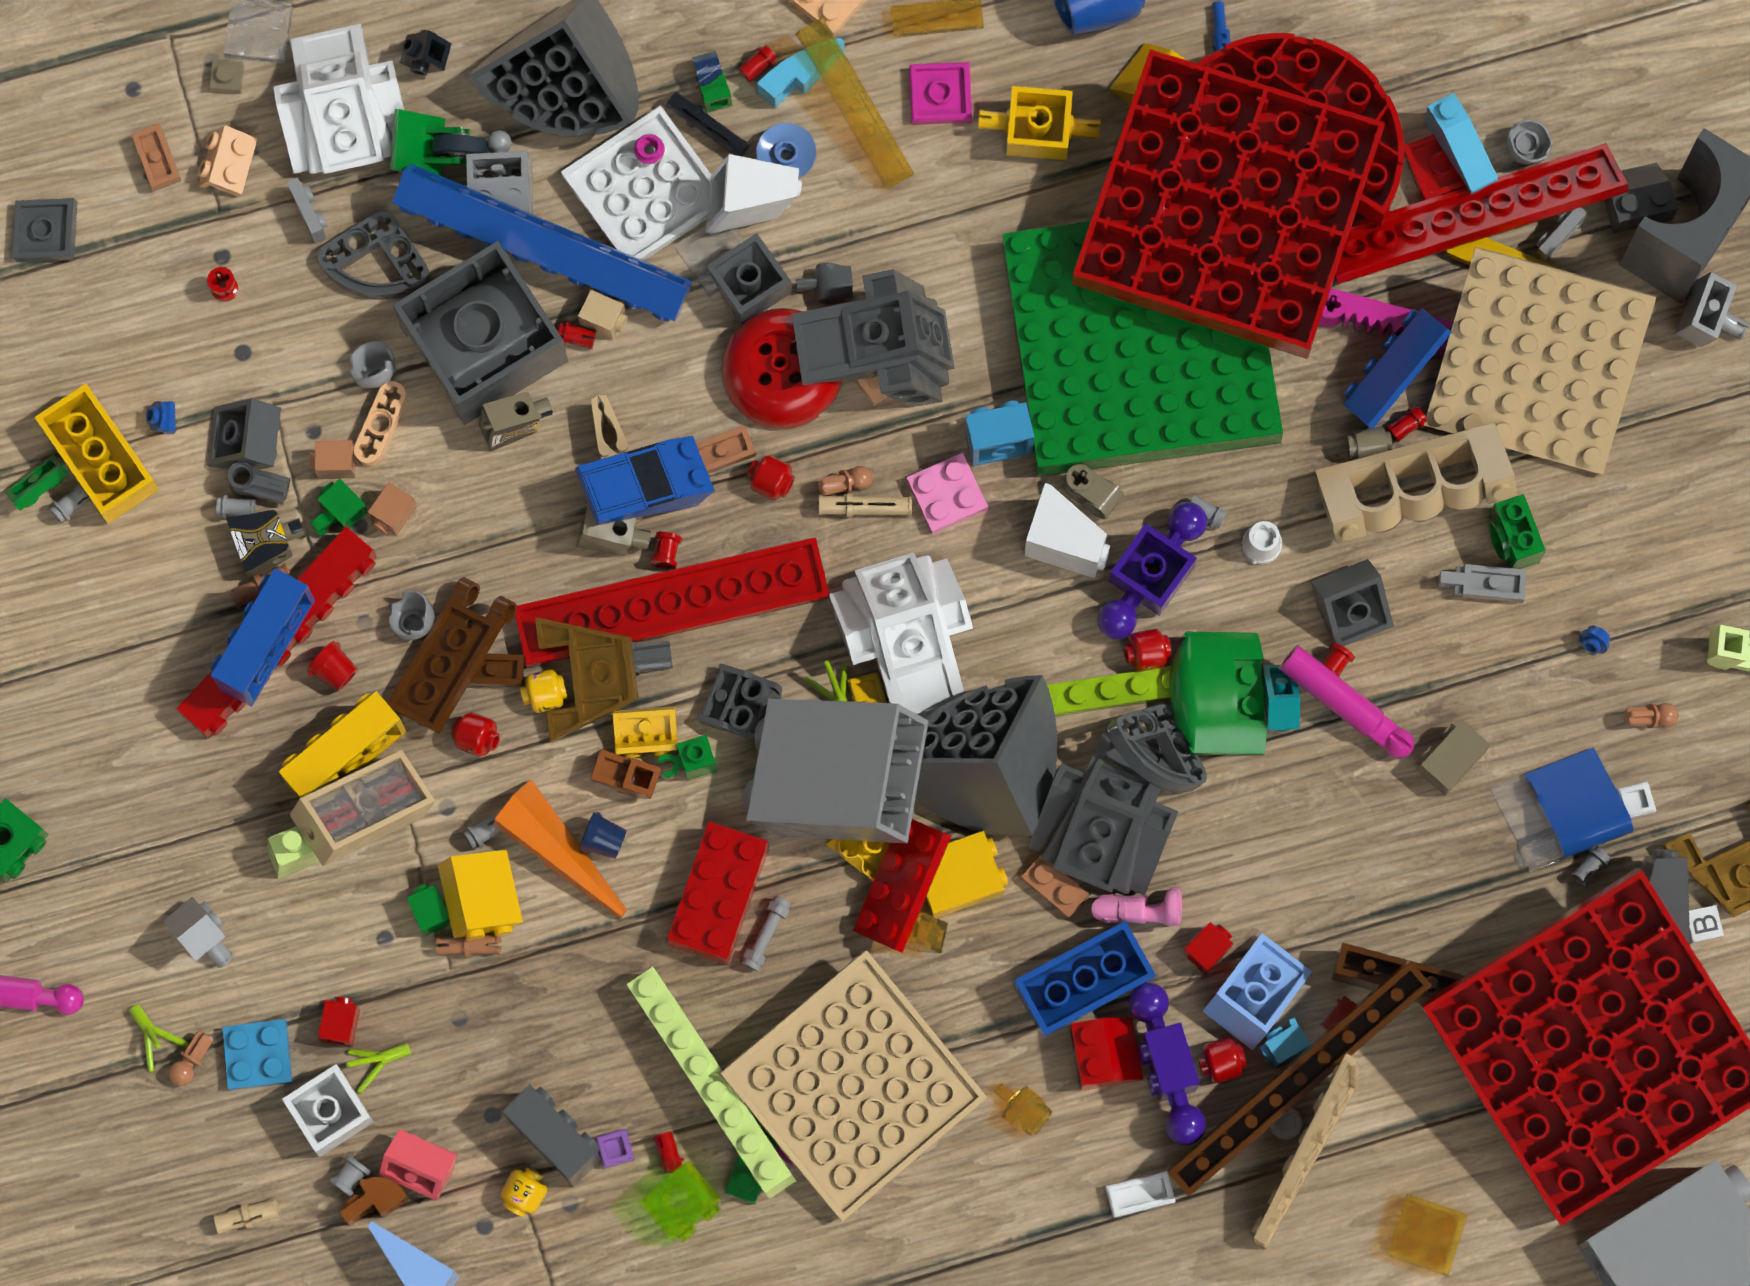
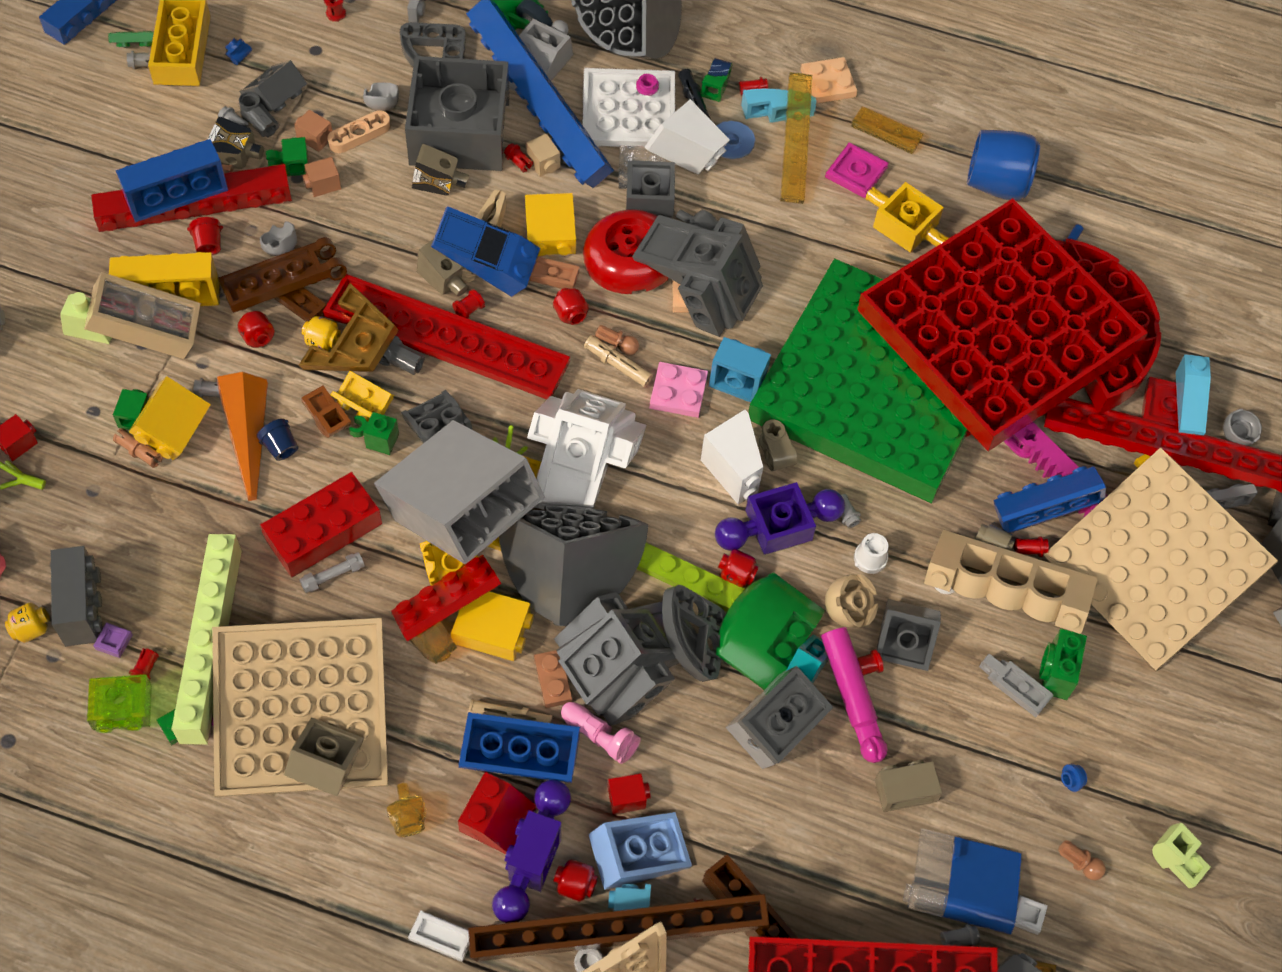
camera: 30 degrees right, 15 degrees down
none -> dark tan slope [284,717,364,796]
none -> tan pin [468,699,553,723]
none -> yellow brick [525,193,576,256]
none -> dark grey piece [725,666,834,769]
none -> tan cylinder [825,574,878,628]

